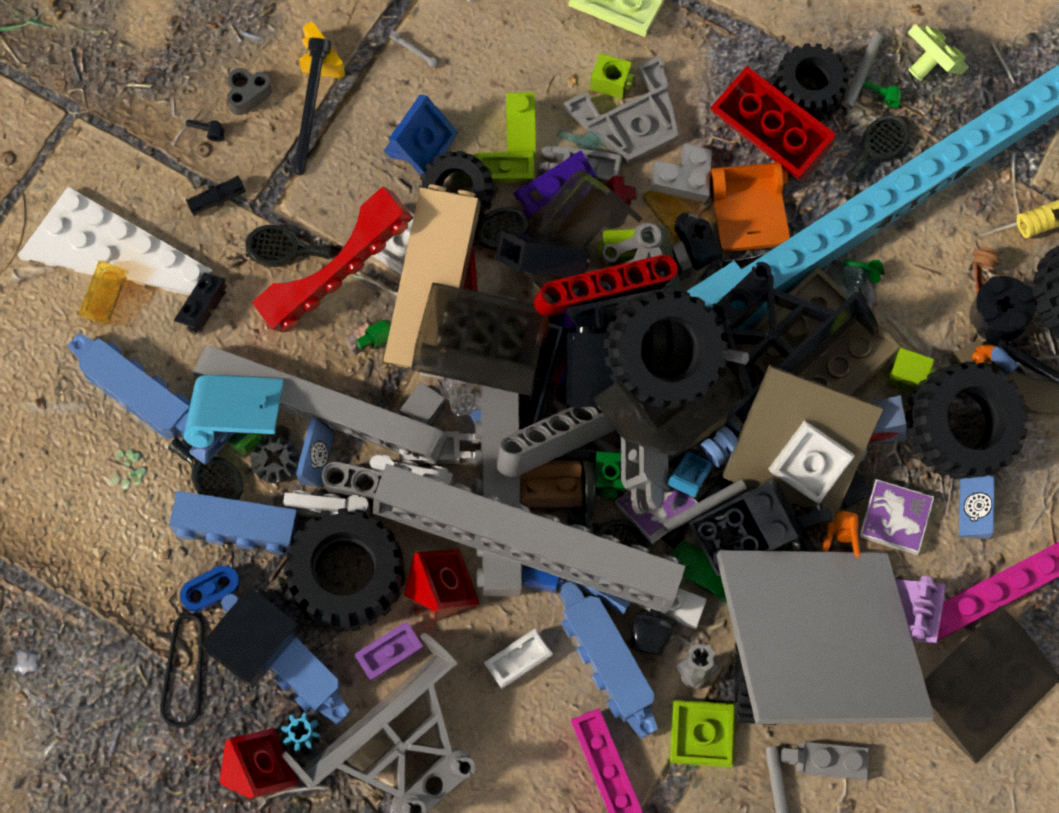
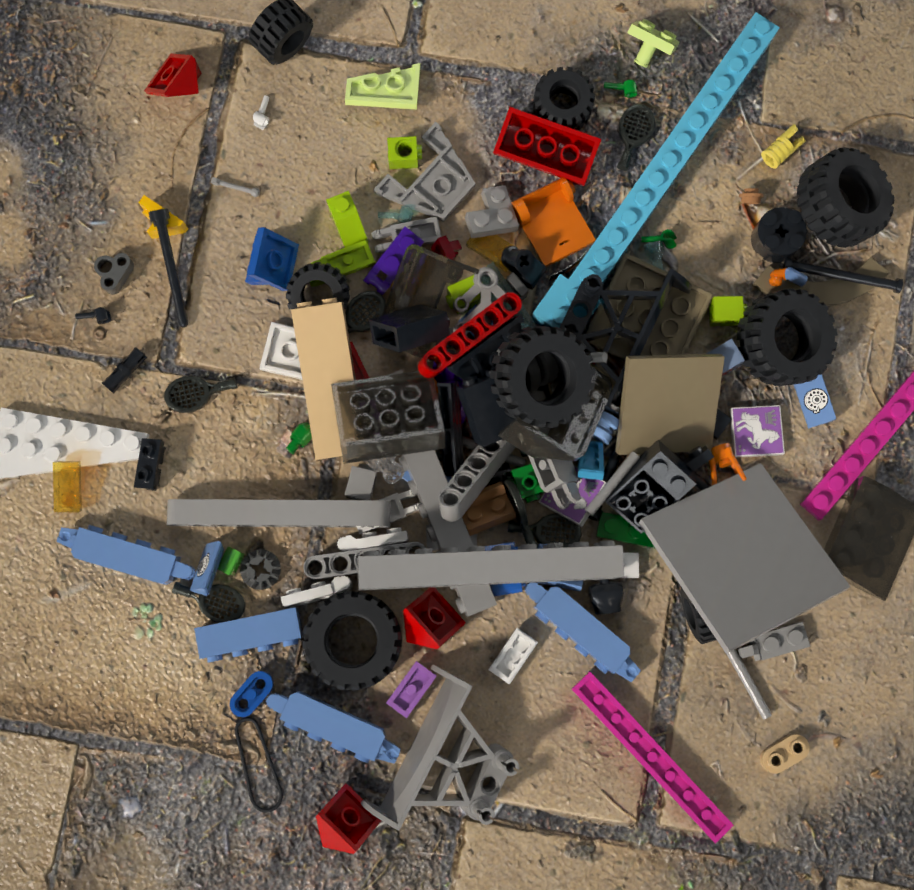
camera: 25 degrees left, 10 degrees up
medium azure door [184,375,284,448] -> none
black brick [201,586,301,689] -> none
red arch [252,186,414,333] -> none
medium azure gear [281,712,321,753] -> none
medium blue slope [296,419,335,488] -> none
lime tile [670,700,735,768] -> none
light grey piece [676,643,719,689] -> none
white tile [768,420,855,504] -> none
light grey bar [842,33,884,109] -> none
lavender hinge [895,576,946,643] -> none

